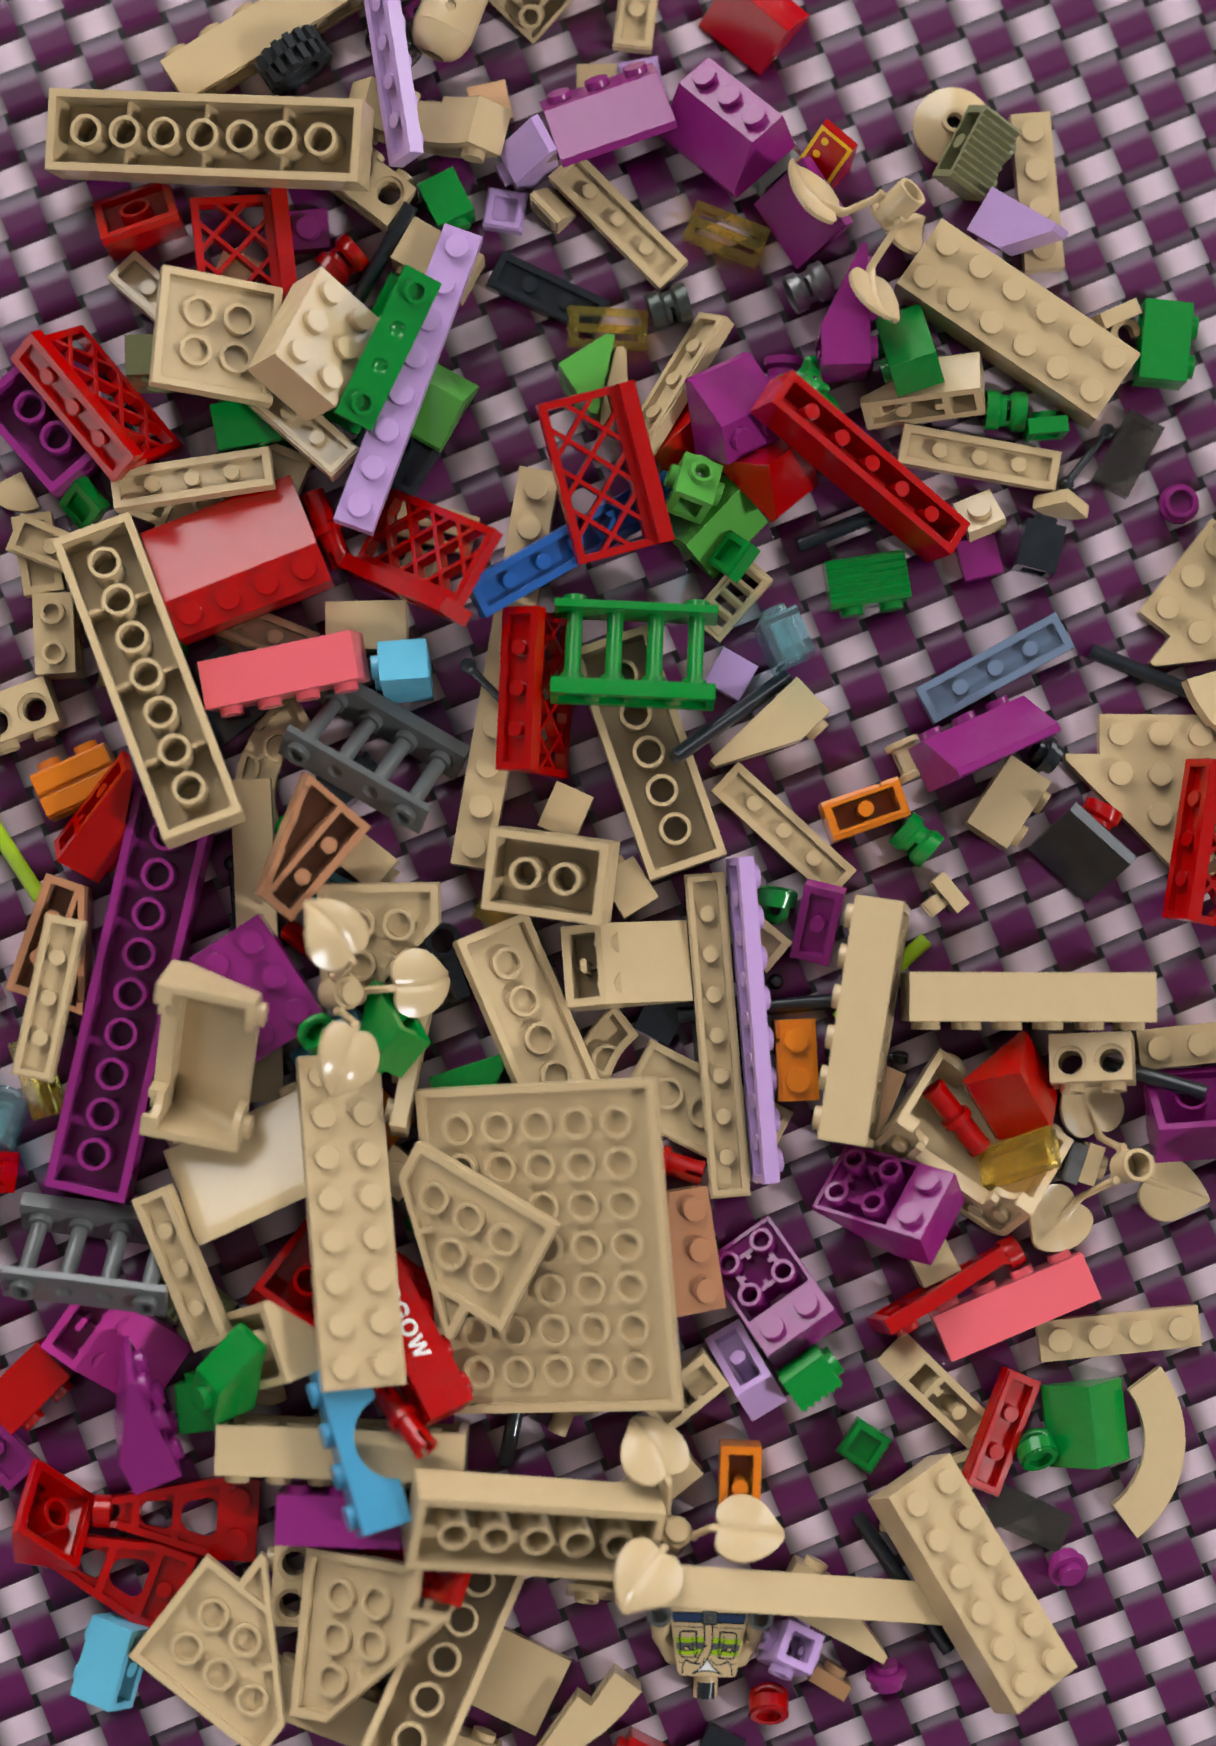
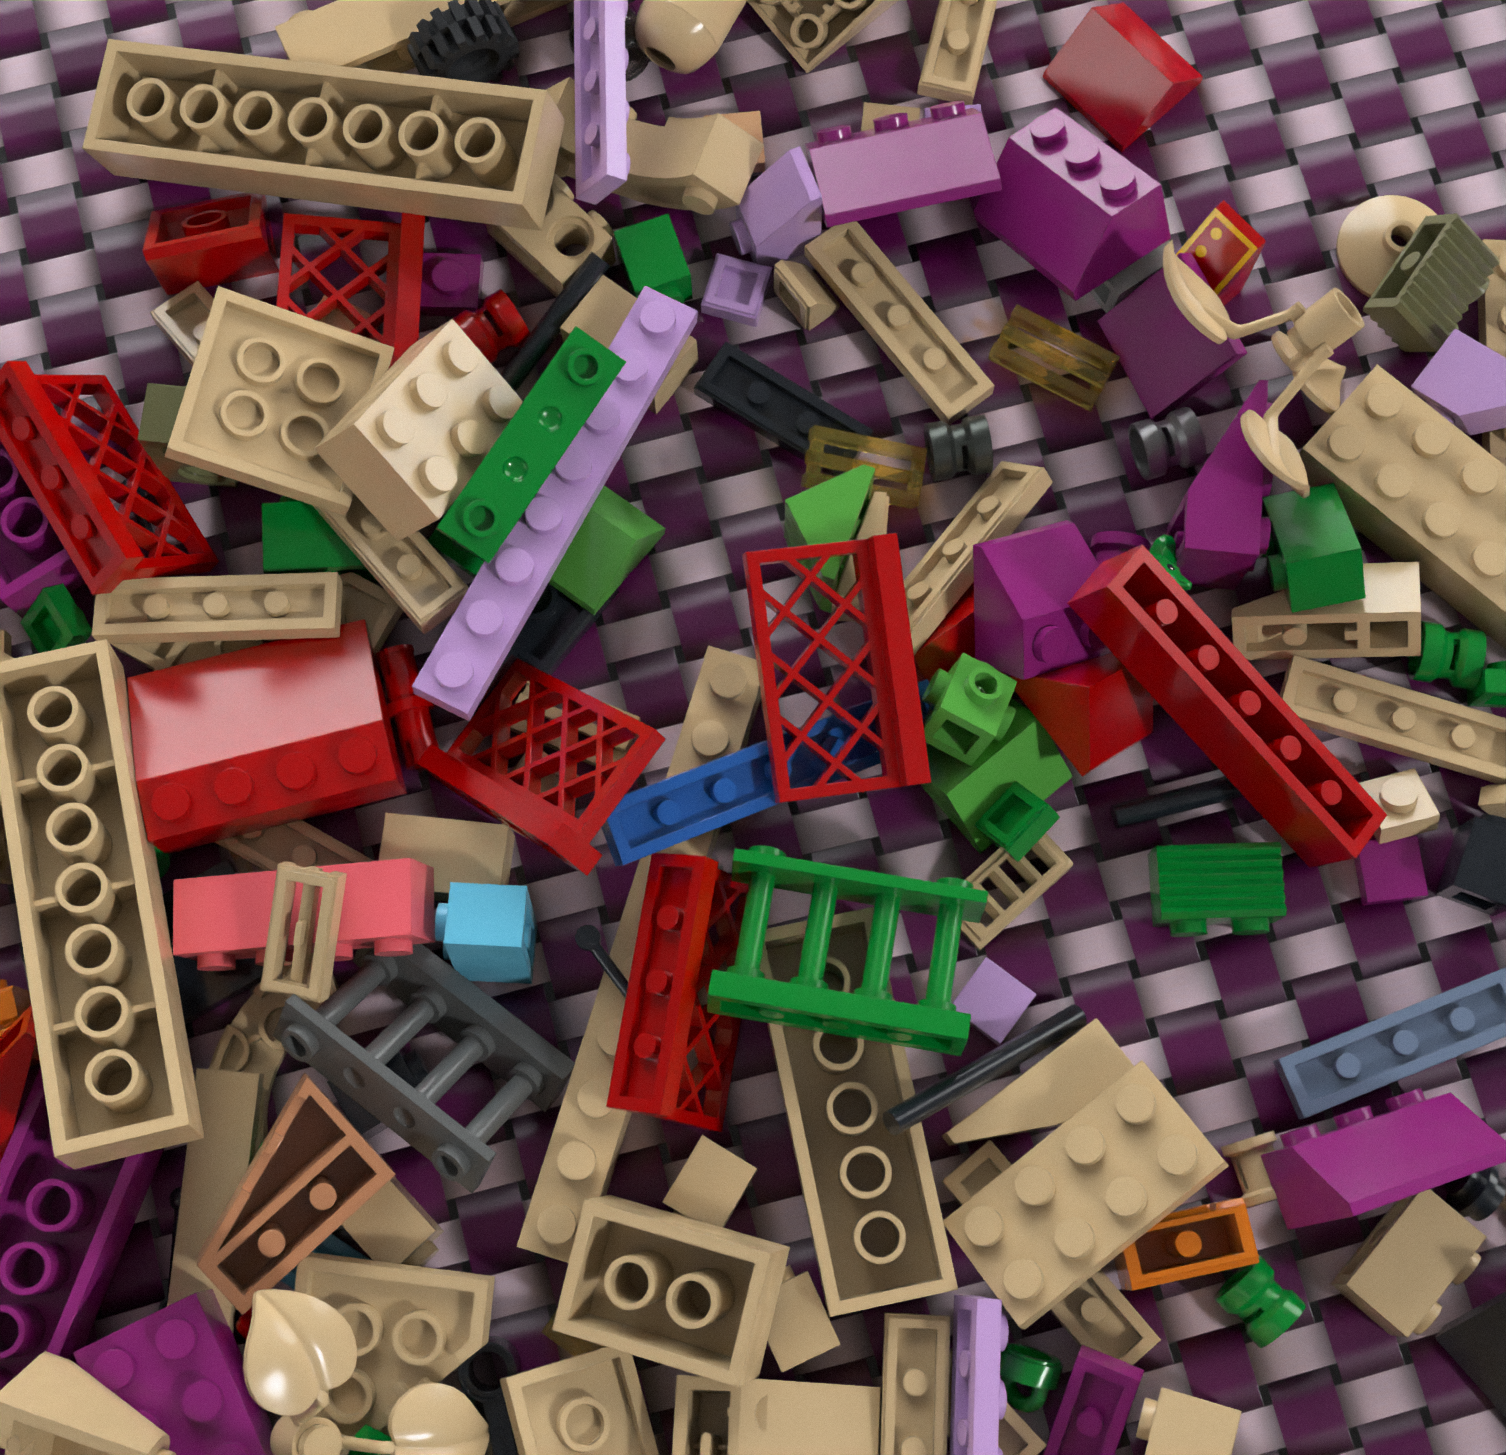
camera: 15 degrees right, 10 degrees down
clear light blue brick [754,603,816,675] -> none
tan tile [920,872,970,918] -> none
none -> tan tile [260,861,347,1003]
none -> tan plate [943,1060,1229,1330]

